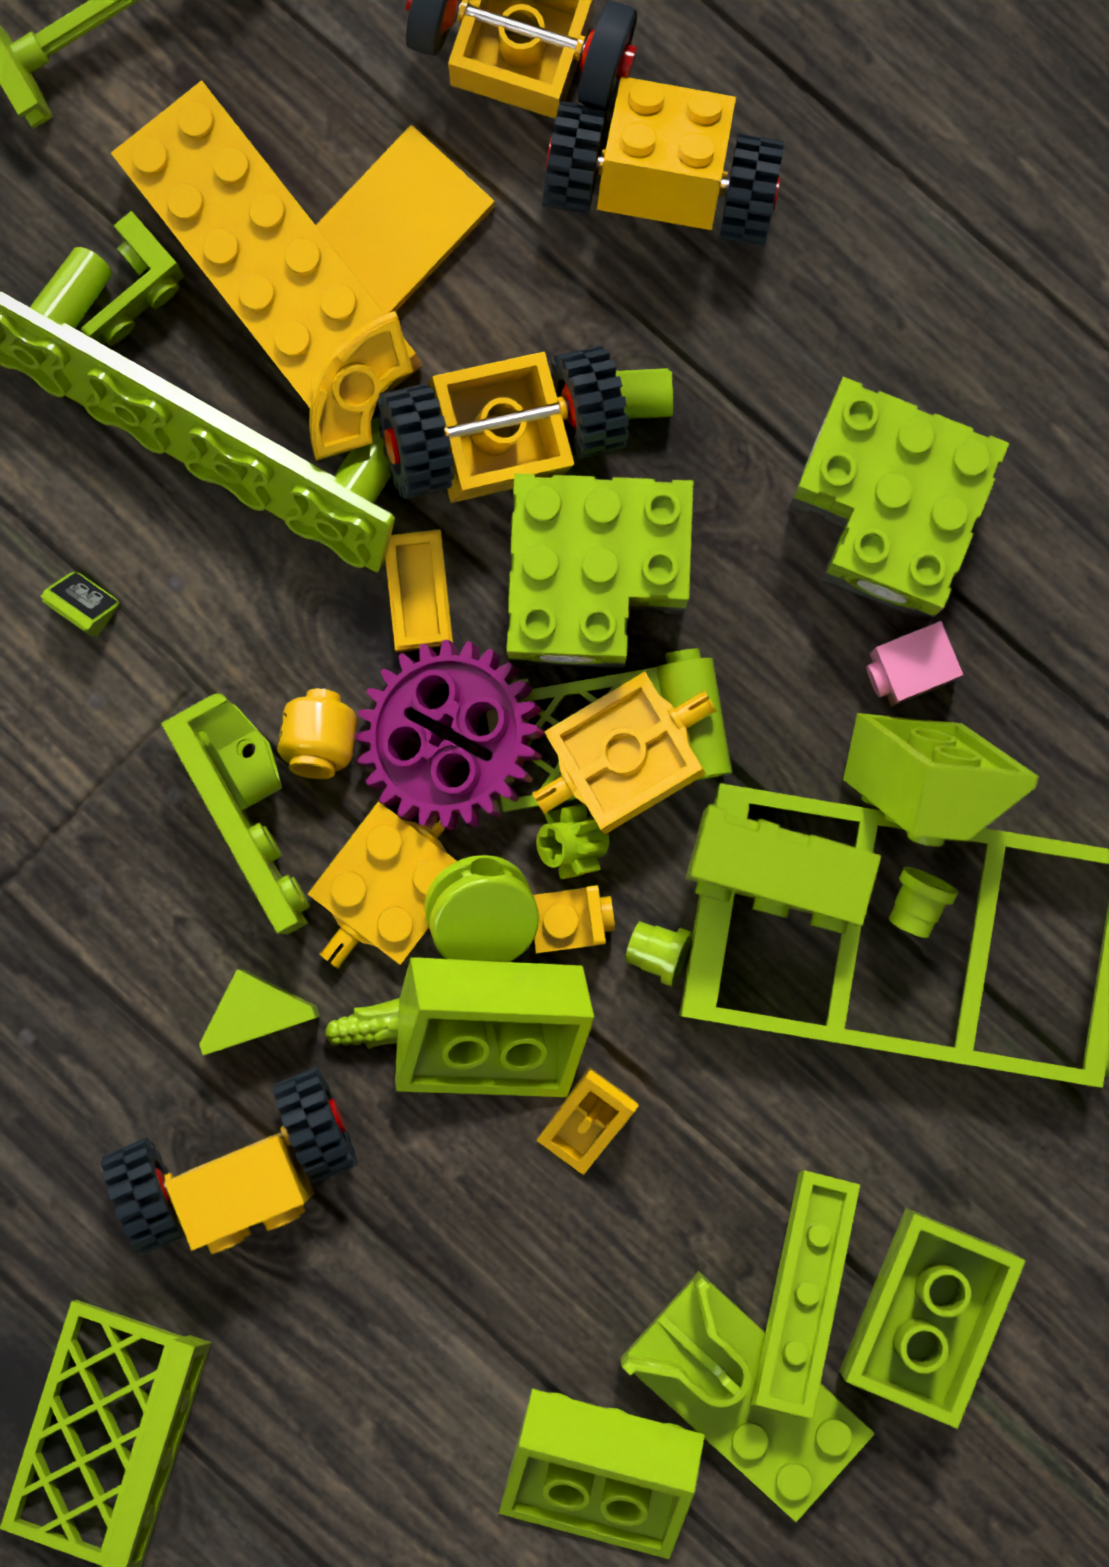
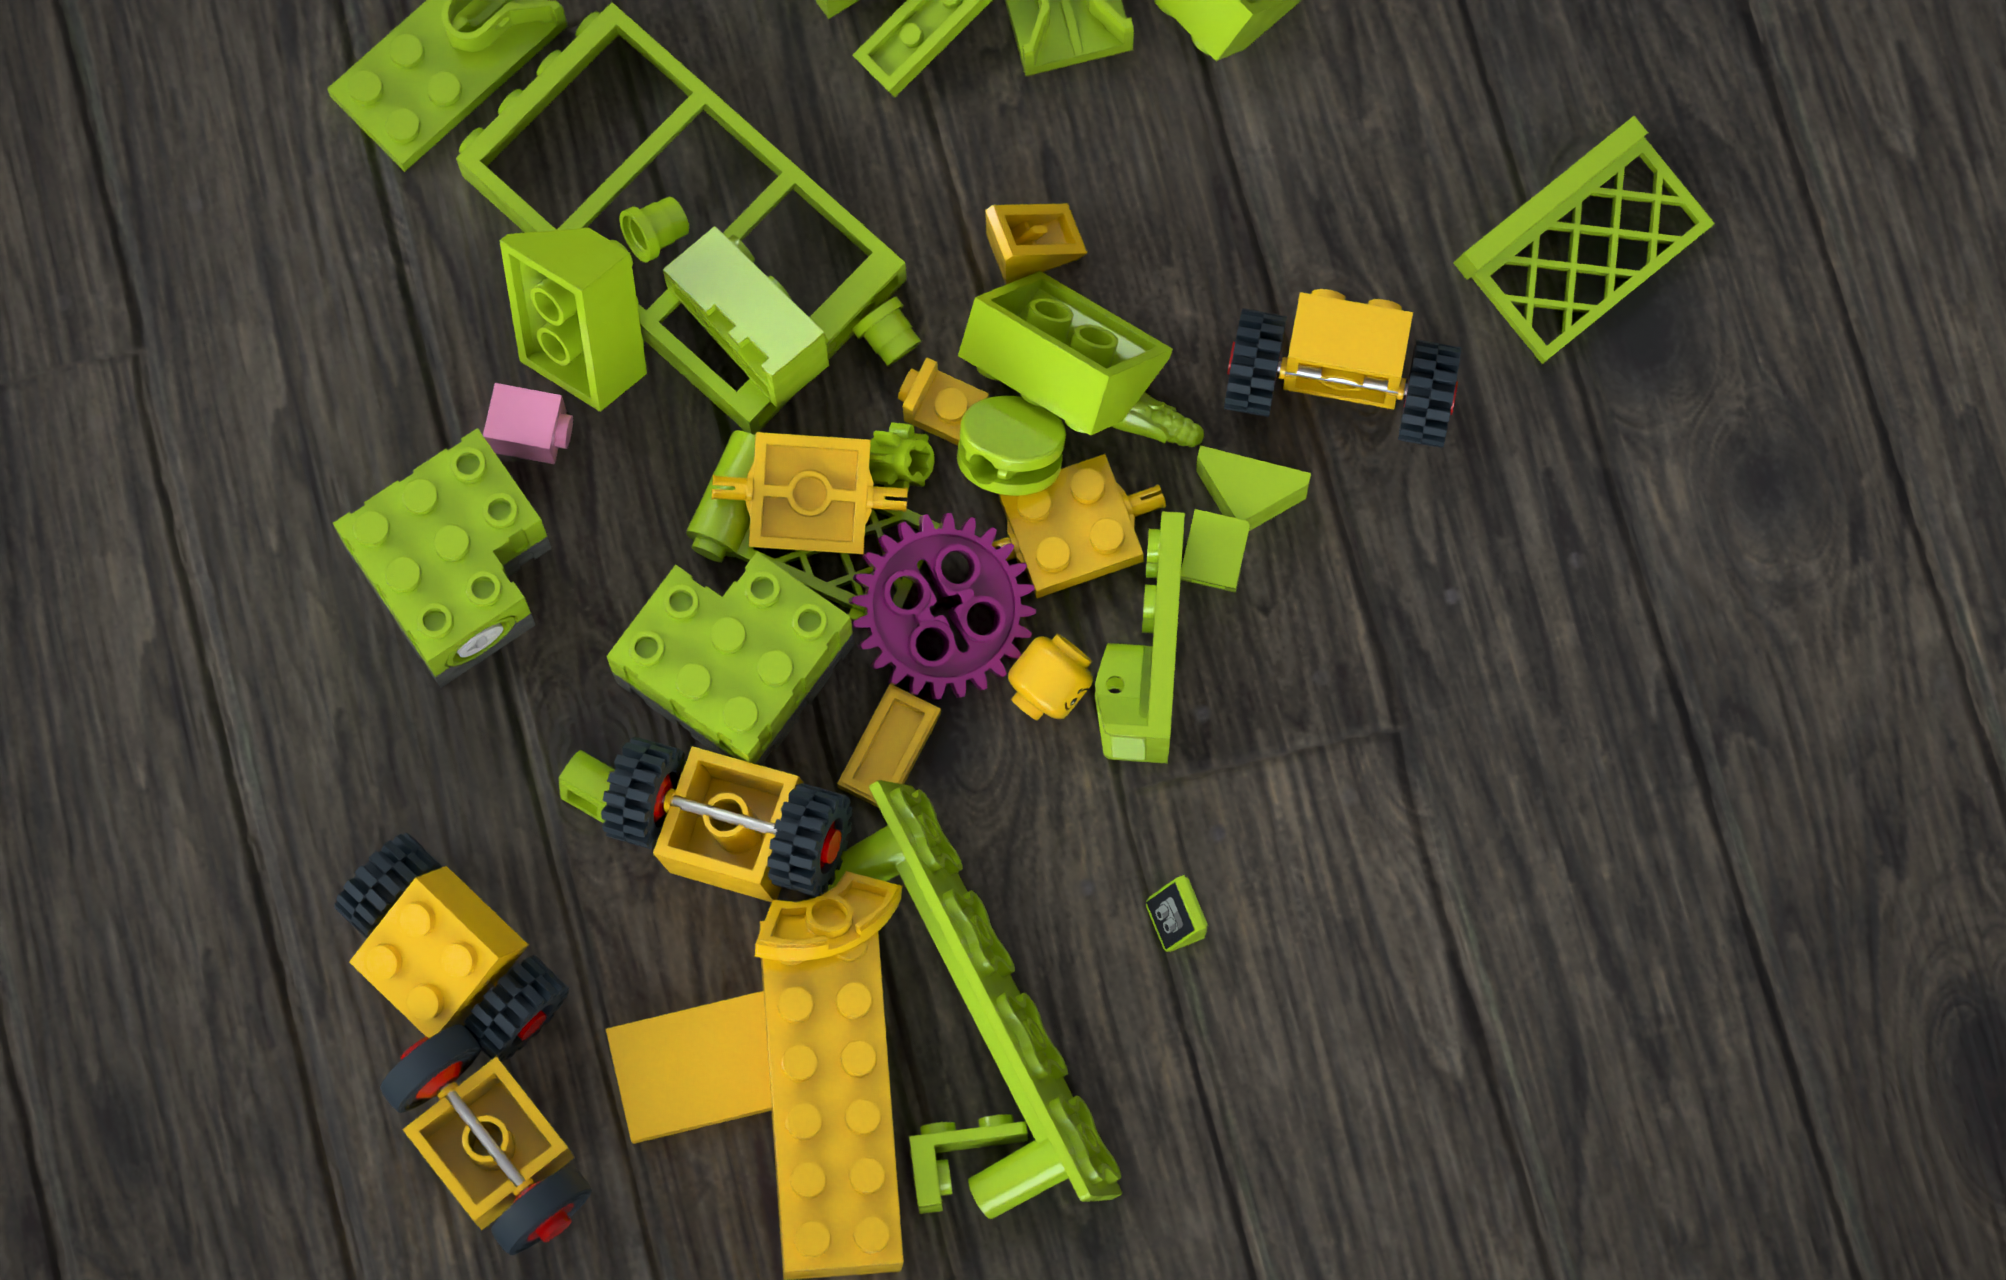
camera: 145 degrees left, 10 degrees down
none -> lime panel [1181,509,1250,592]

